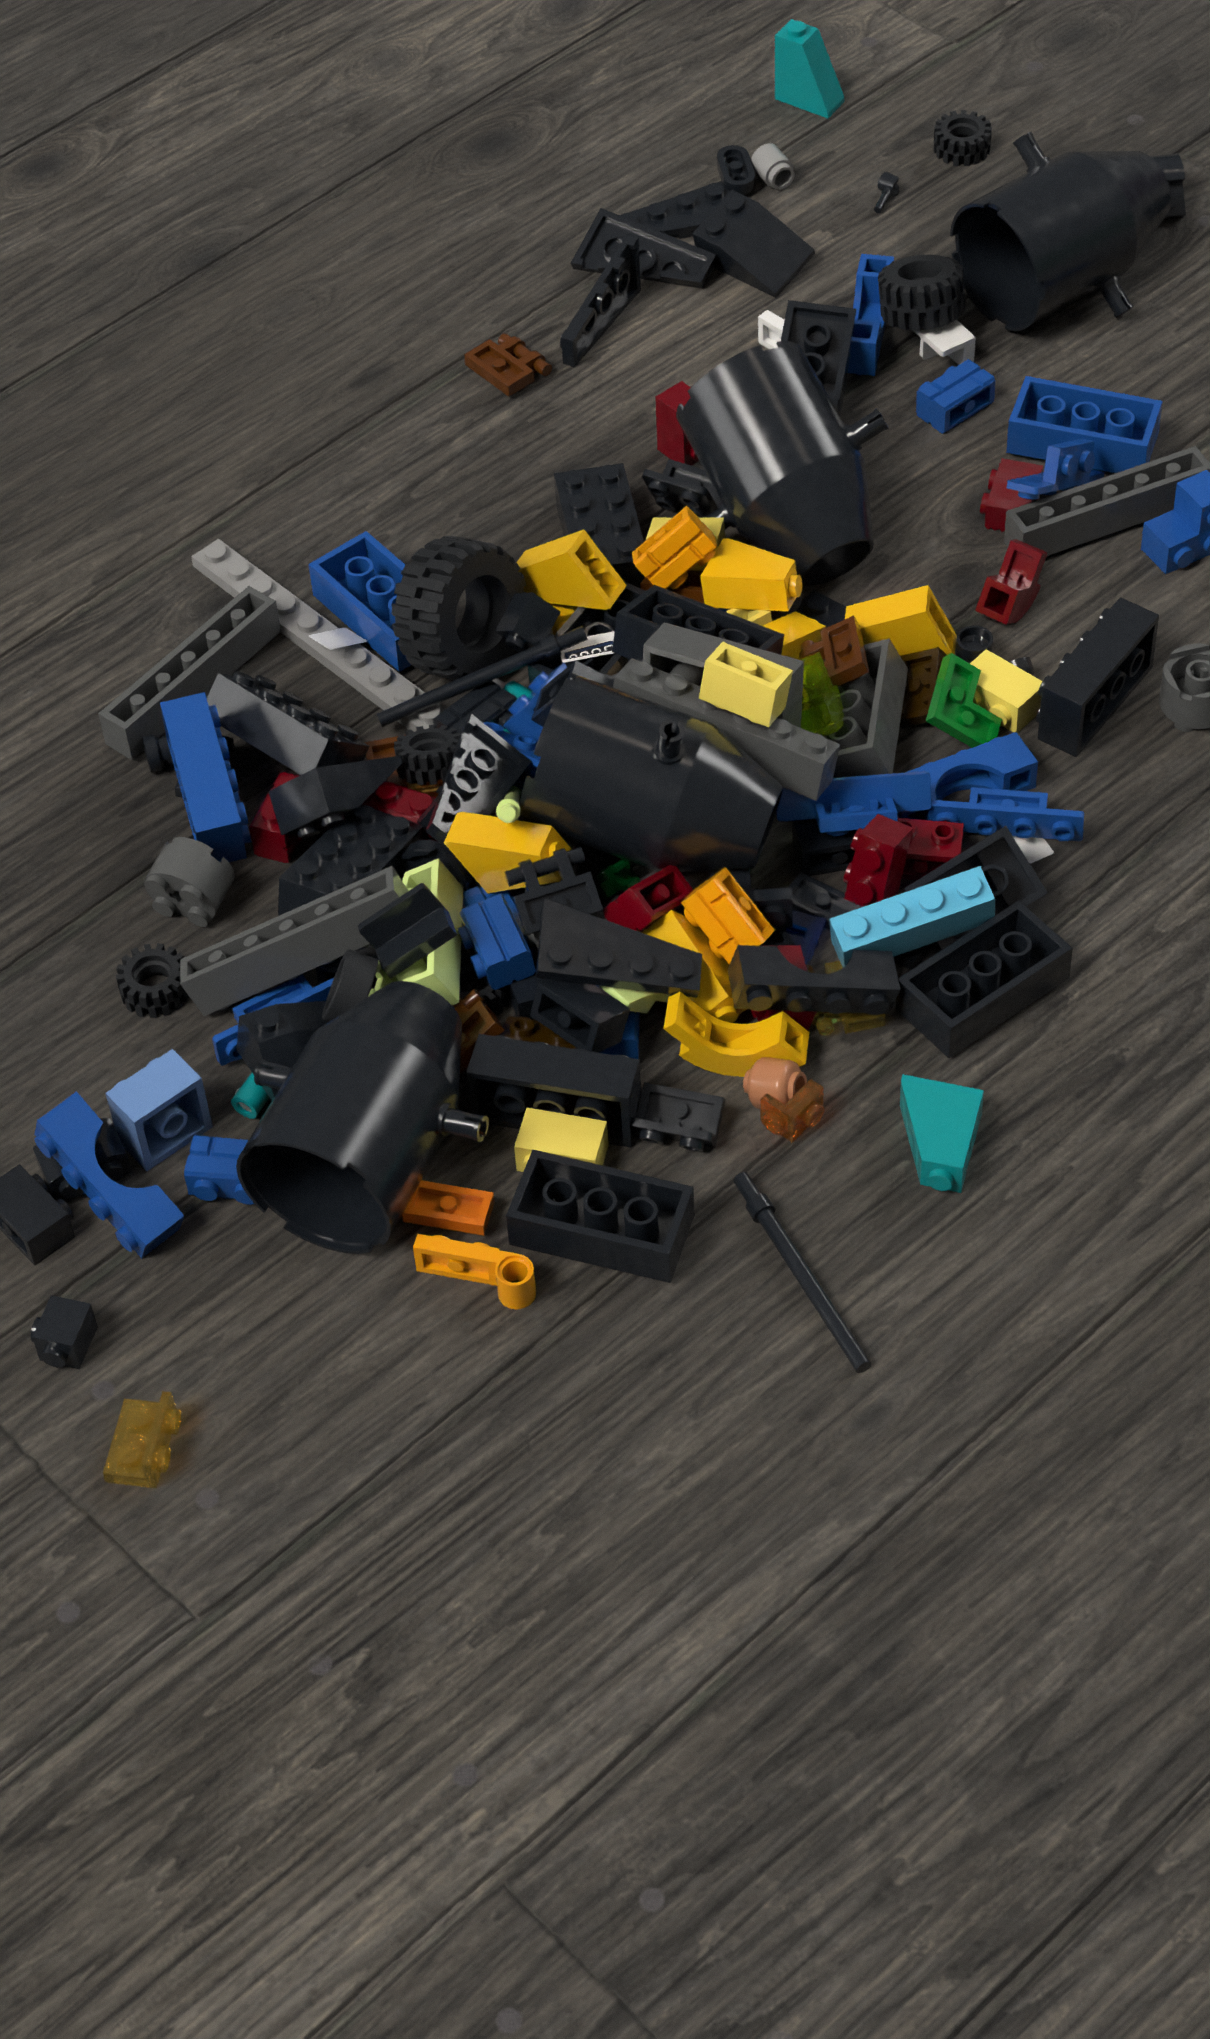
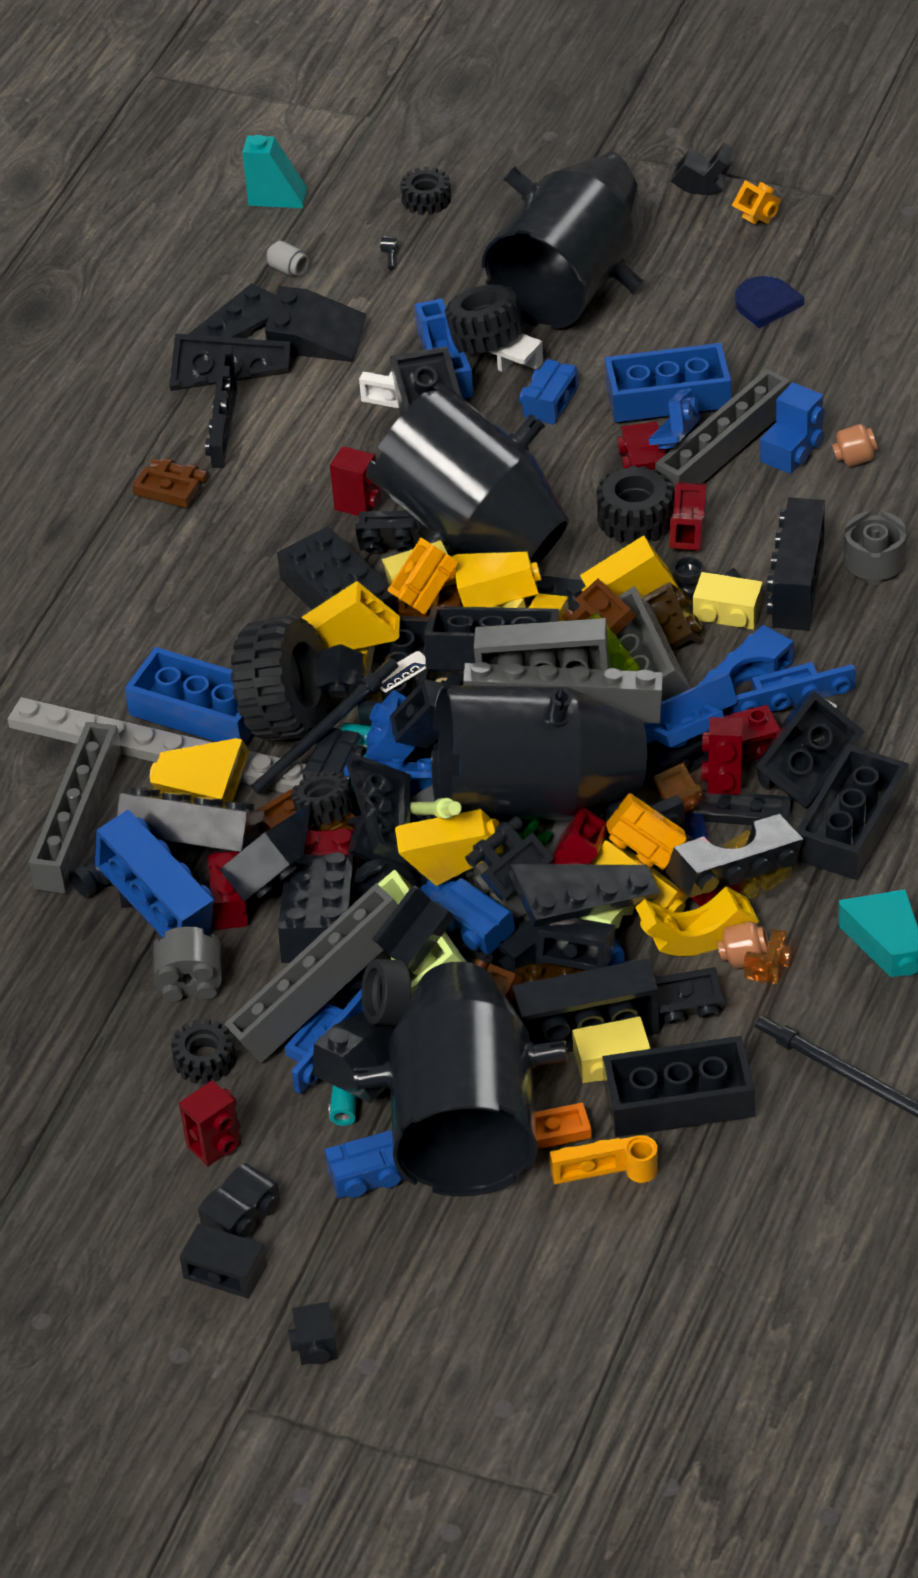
camera: 25 degrees left, 5 degrees down
blue arch [34,1091,184,1259] -> none
clear yellow bracket [103,1391,181,1489] -> none
medium blue brick [105,1049,213,1171] -> none
white sticker [309,628,367,650] -> none
light yellow brick [699,642,793,728] -> none
black plate [717,145,755,195] -> none
medium azure brick [829,866,995,968] -> none
green plate [926,653,1002,748] -> none
none -> yellow slope [150,738,250,805]
none -> dark red brick [179,1080,241,1167]
none -> black tyre [596,465,673,544]
none -> clear orange bracket [653,763,702,812]

